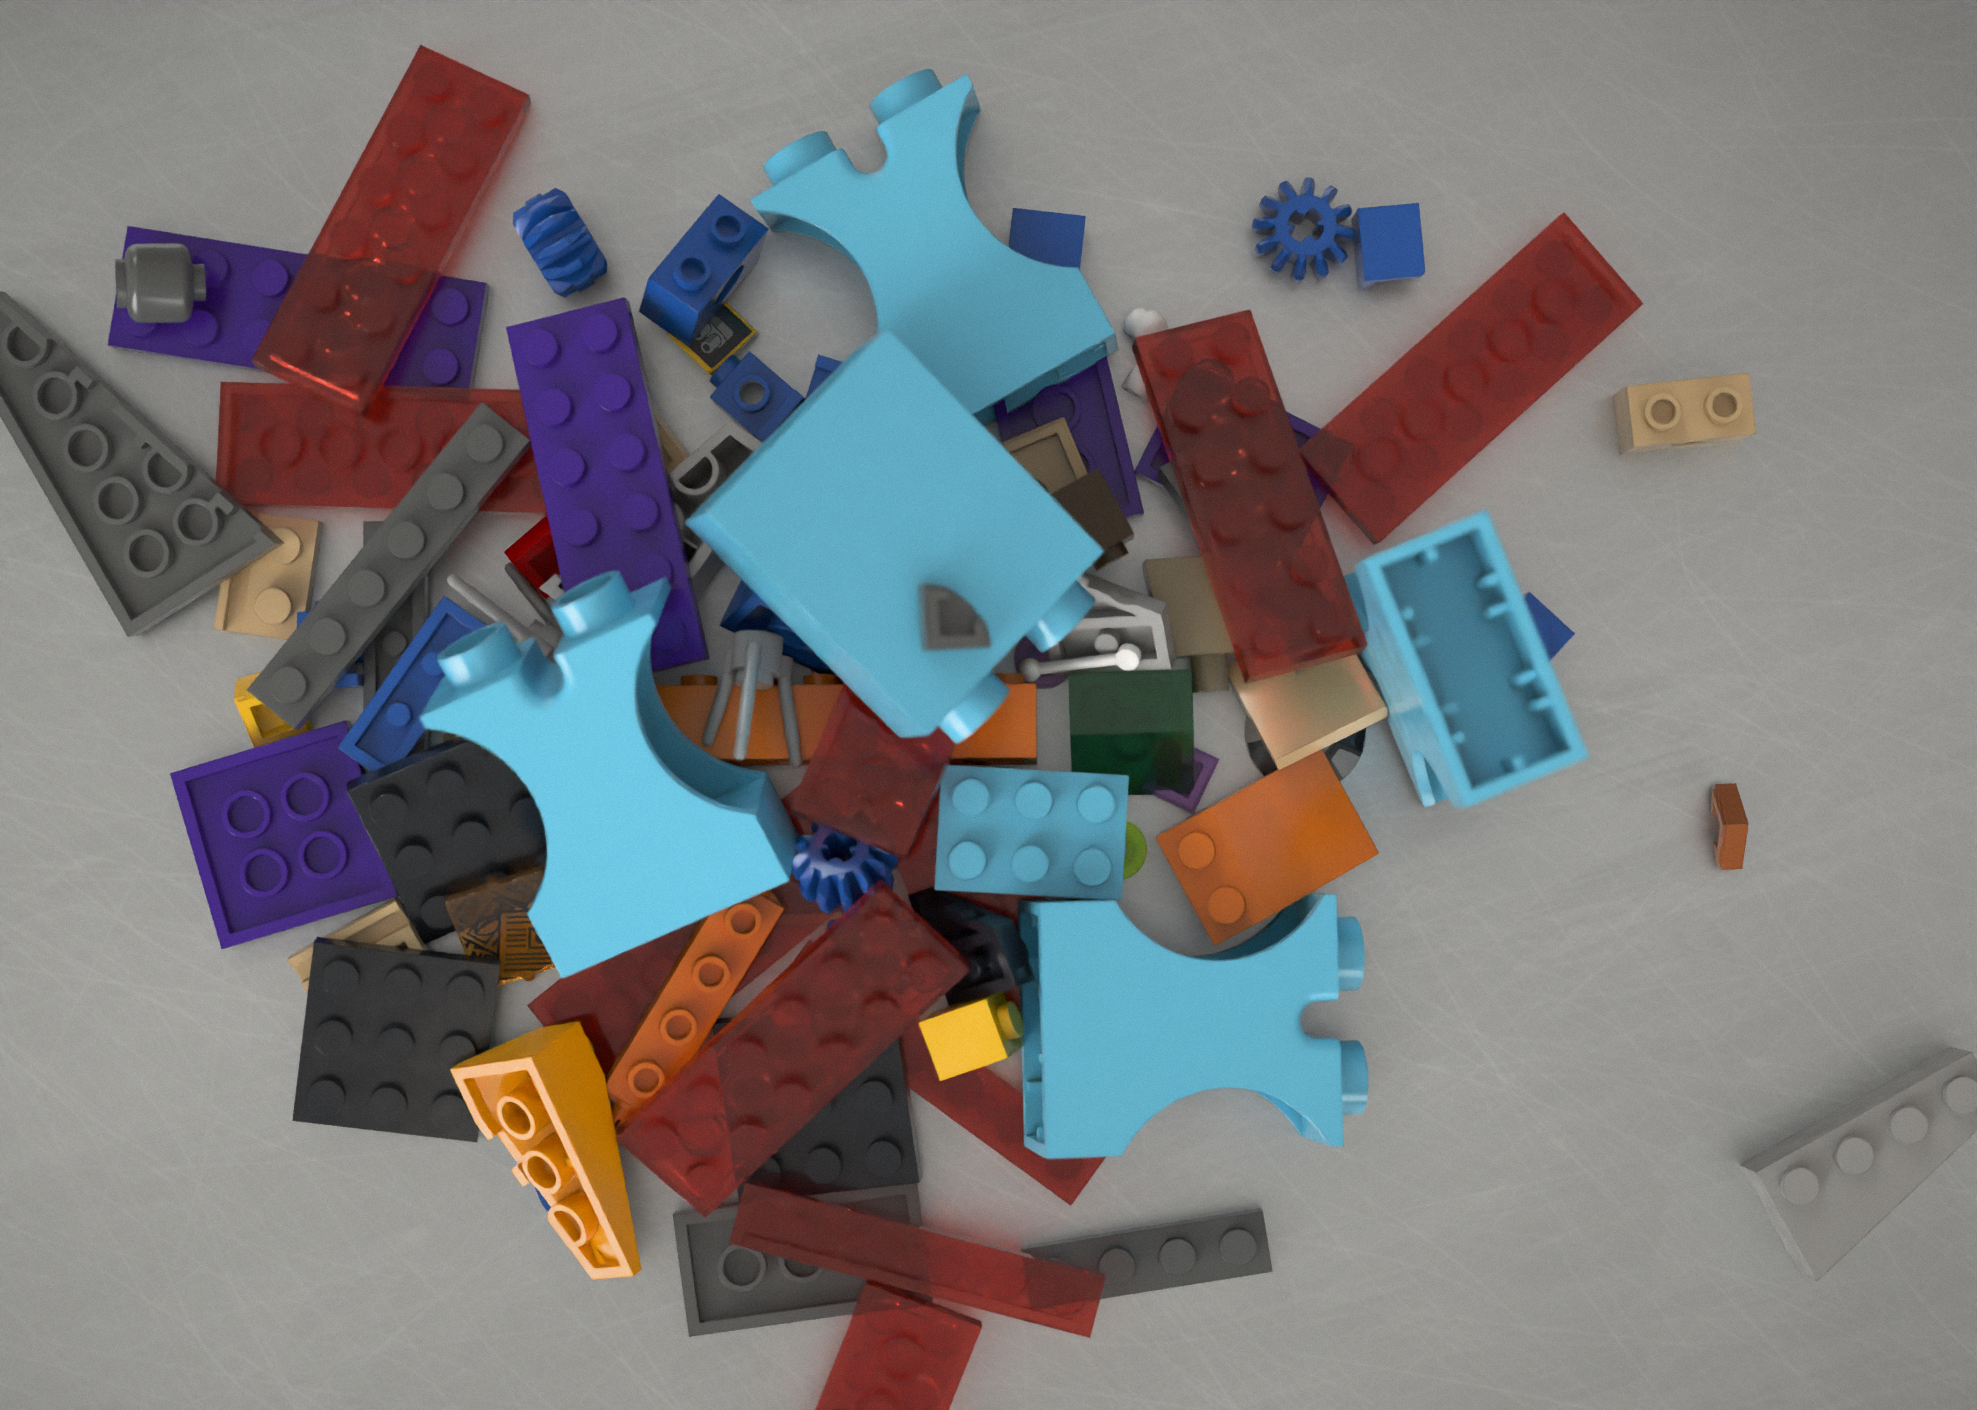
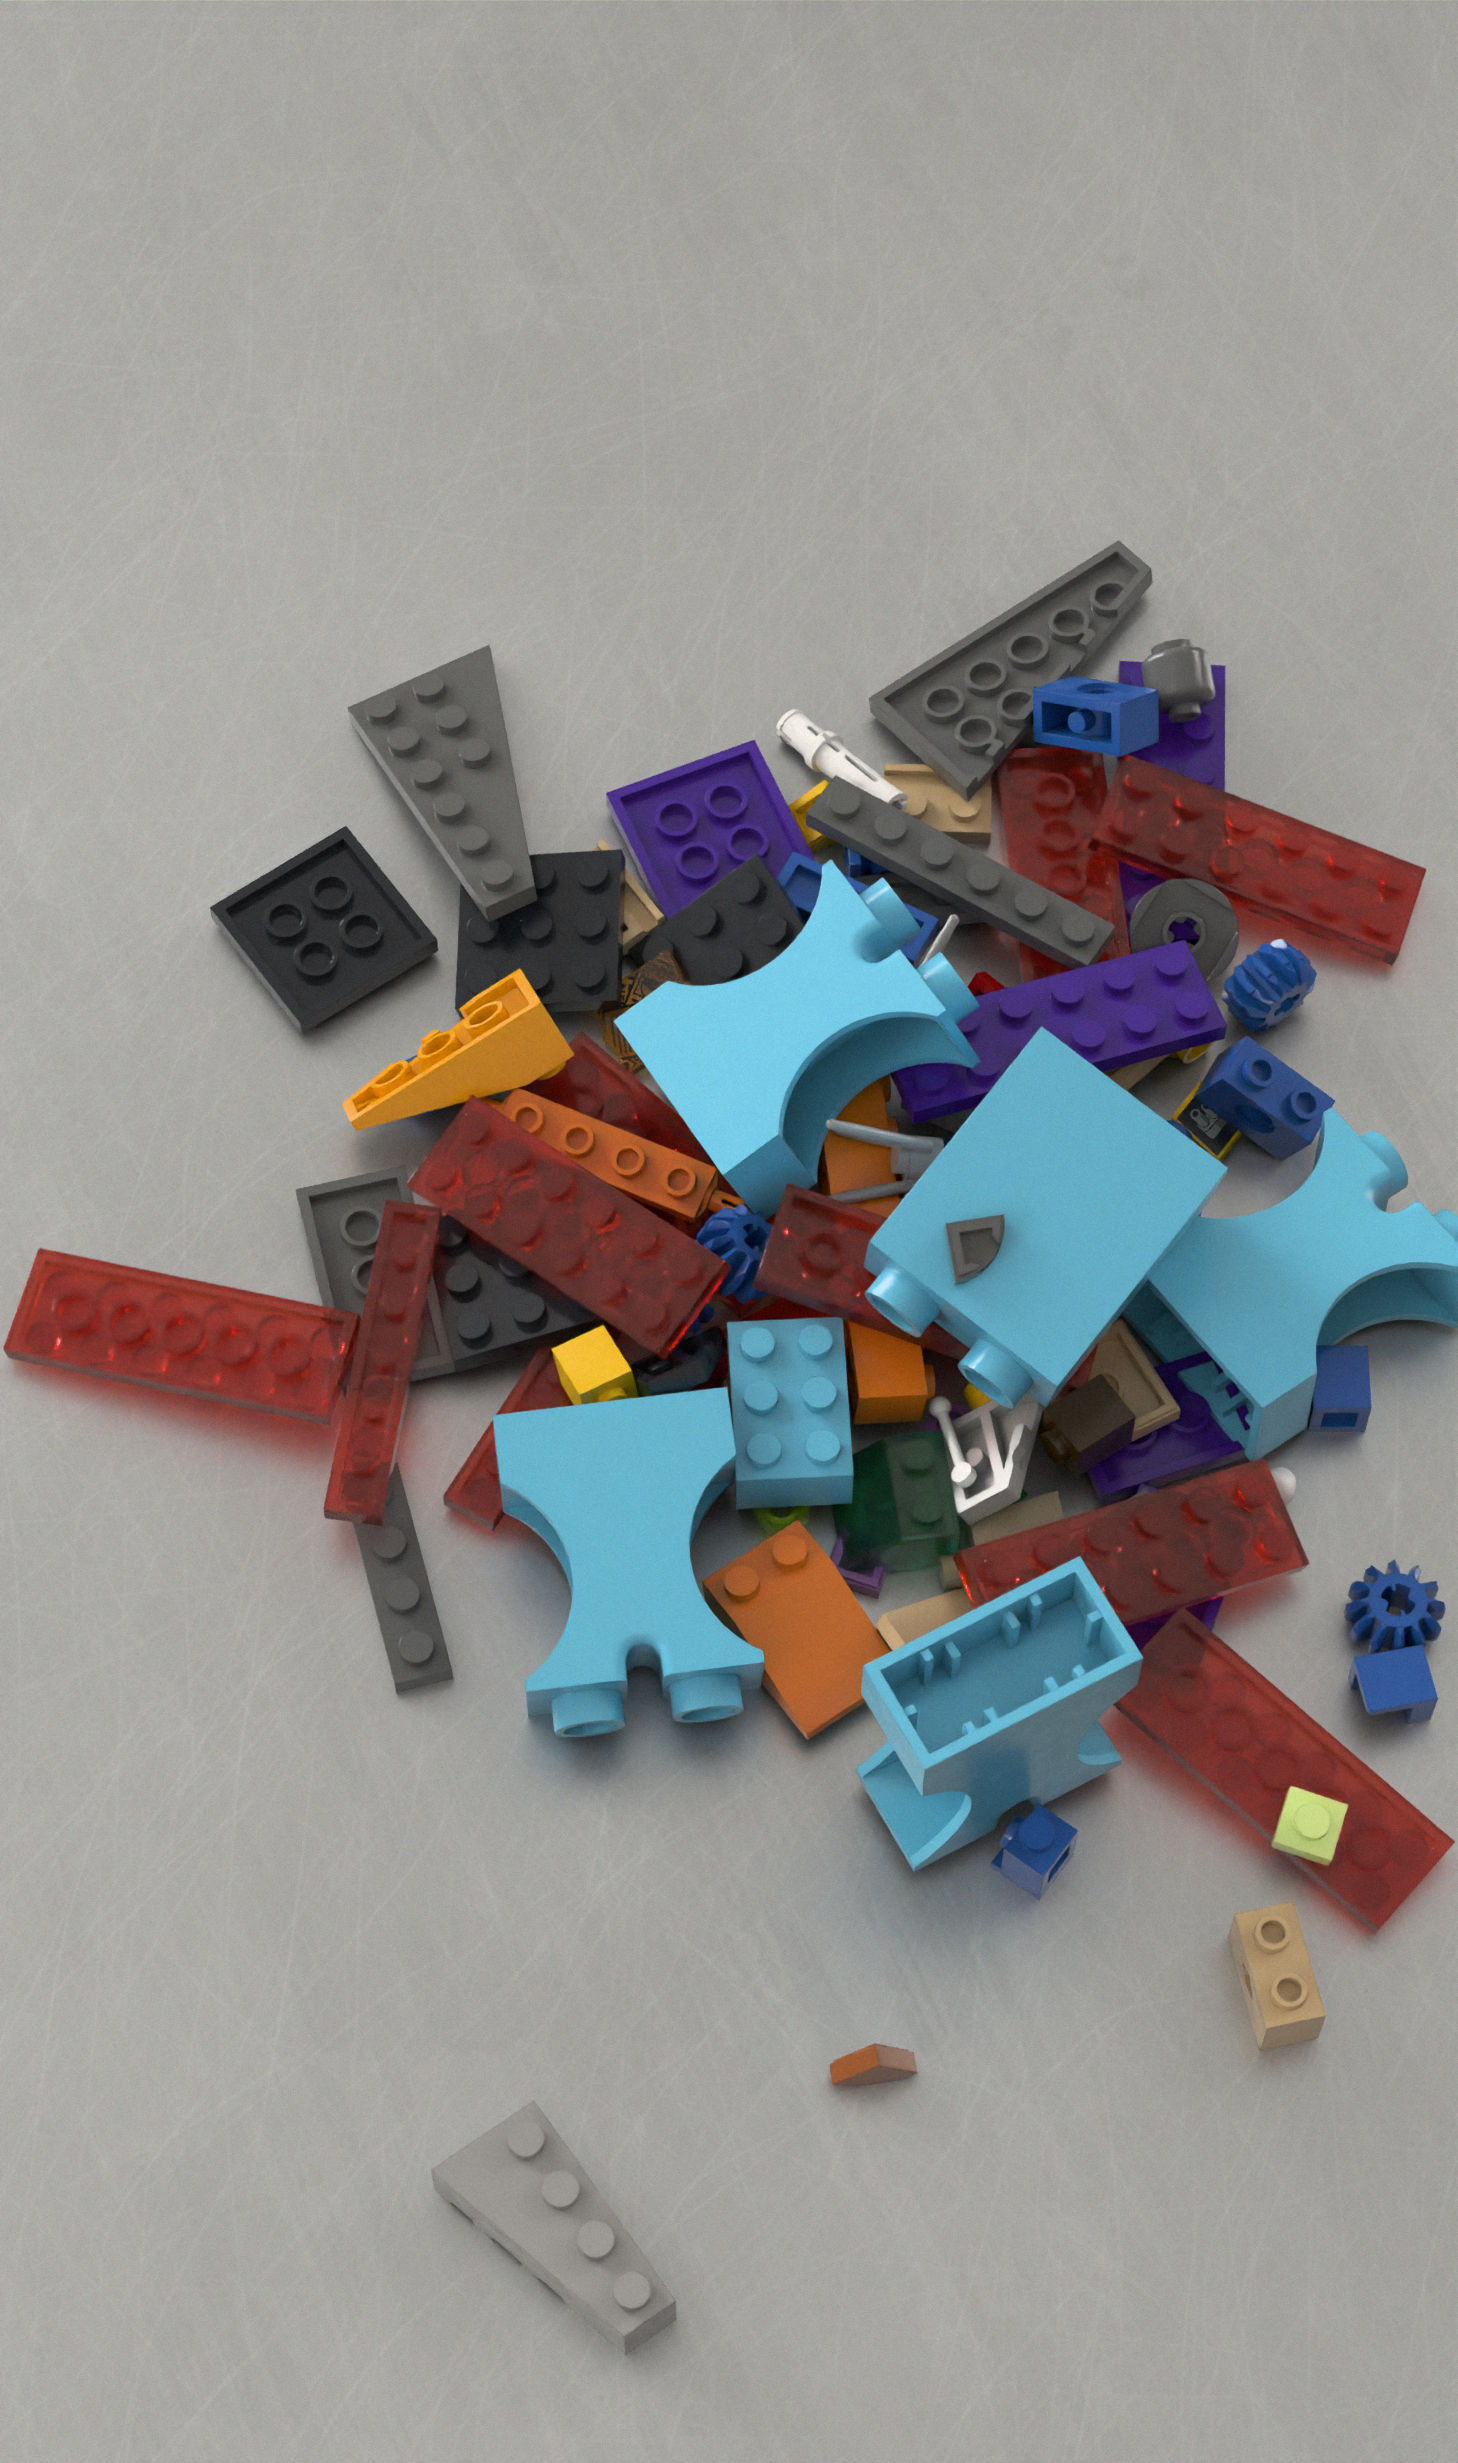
camera: 85 degrees right, 25 degrees down
none -> black plate [210,826,438,1034]
none -> dark grey wing [347,644,538,922]
none -> white pin [776,709,908,812]
none -> blue brick [1033,675,1159,757]
none -> dark grey plate [1130,878,1239,982]
none -> yellowish green plate [1271,1786,1348,1866]

